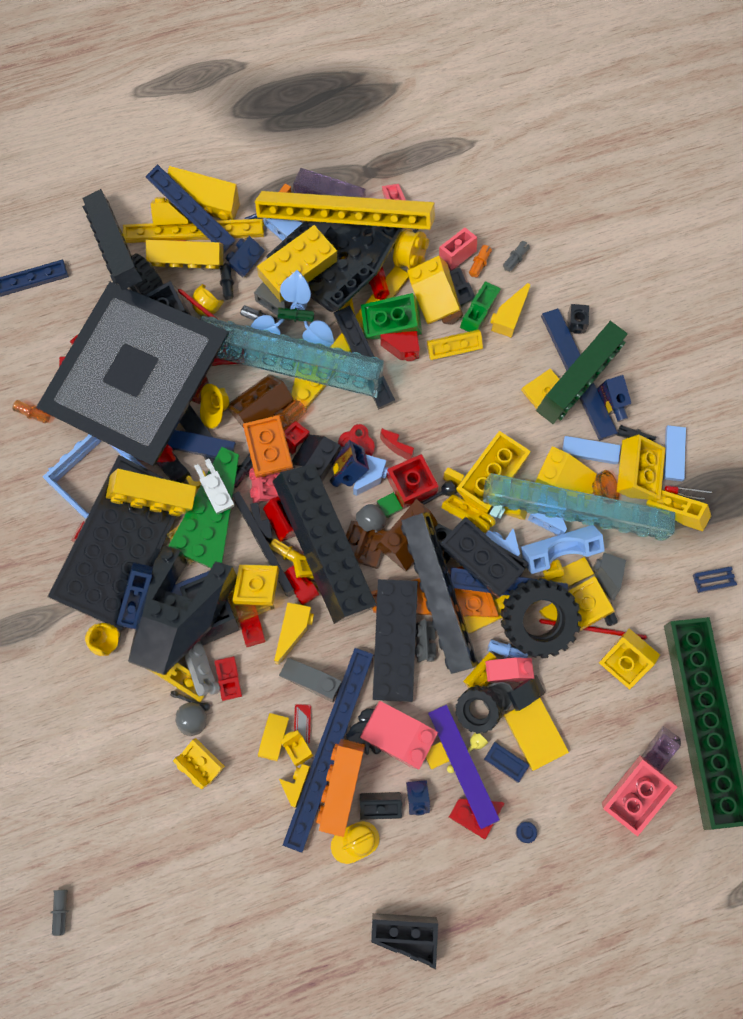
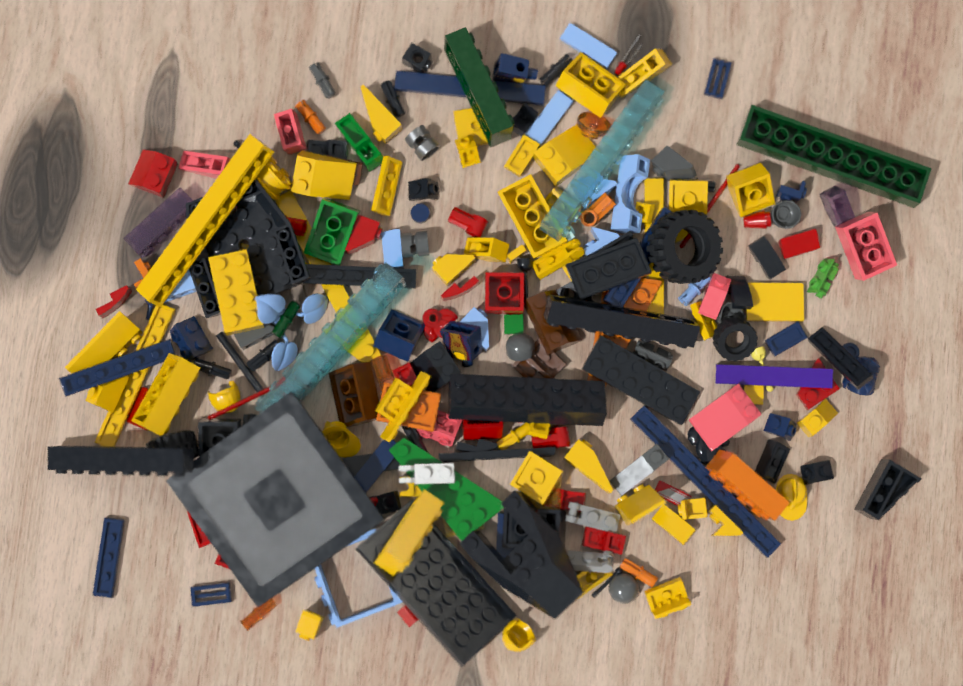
camera: 65 degrees left, 10 degrees up
dark blue slope [116,562,153,629] -> none
none -> red slope [96,285,132,319]
none -> red slope [128,150,178,198]
none -> dark blue tile [190,583,232,607]
none -> black bar [216,332,267,398]
none -> yellow slope [296,609,324,641]
none -> dark blue slope [373,309,425,362]
none -> yellow bracket [375,371,431,442]
none -> black axle [381,80,406,118]
none -> light blue slope [381,229,404,268]
none -> dark grey wheel [400,231,429,258]
none -> flat silver wheel [405,125,440,161]
none -> black bracket [408,178,439,201]
none -> dark blue tile [411,204,430,223]
none -> yellow slope [432,254,475,287]
none -> red piece [448,207,488,238]
none -> yellow bracket [455,135,481,168]
none -> yellow slope [464,238,509,262]
none -> yellow plate [504,135,540,177]
none -> black bracket [513,103,539,137]
none -> light grey plate [565,502,620,533]
none -> orange piece [580,192,617,227]
none -> yellow slope [615,484,666,525]
none -> orange axle [620,558,658,588]
none -> red cone [743,210,771,229]
none -> black slope [748,236,786,280]
none -> dark grey hair [770,200,802,229]
none -> dark blue bracket [776,180,807,203]
none -> red slope [778,229,820,259]
none -> yellow slope [797,398,838,438]
none -> black bracket [800,460,834,485]
none -> bright green hinge [807,259,839,298]
none -> black tile [807,327,873,390]
none -> dark blue hair [842,356,880,396]

